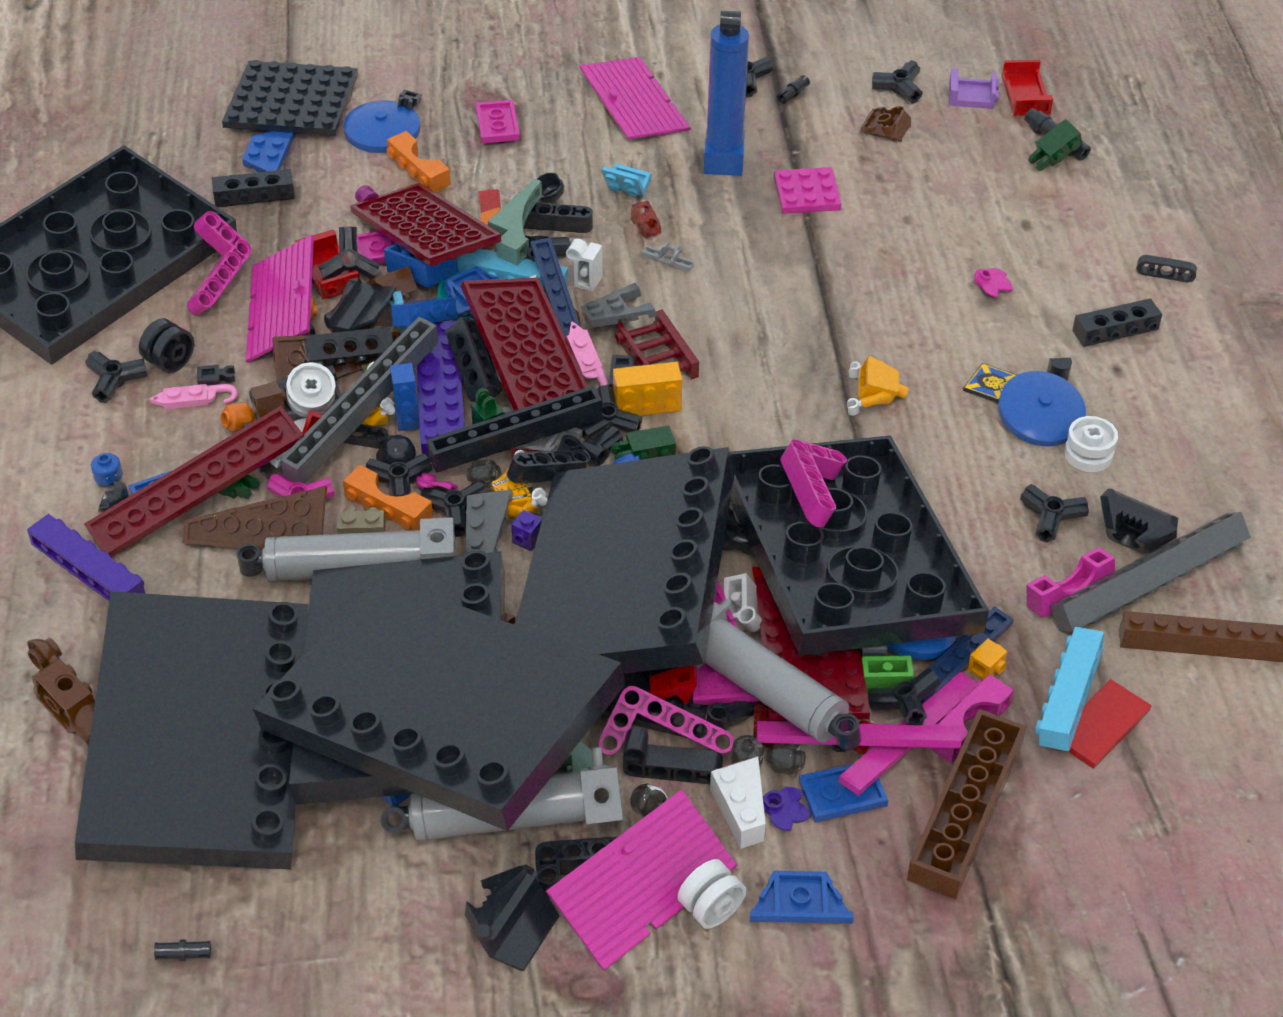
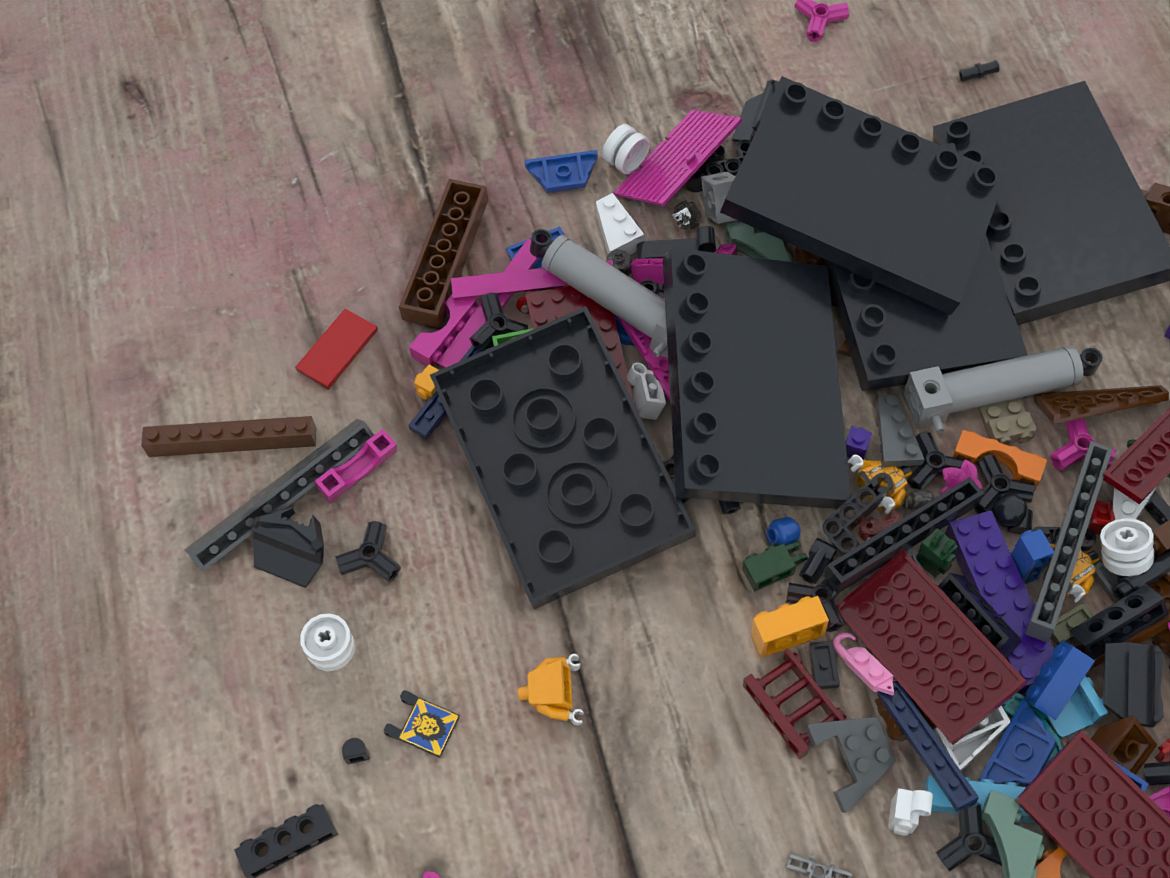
camera: 175 degrees right, 15 degrees up
dark purple plate [763,787,811,831] -> none
dark pink beam [780,439,847,528] -> none
blue dish [998,371,1086,446] -> none
medium azure brick [1035,627,1104,751] -> none

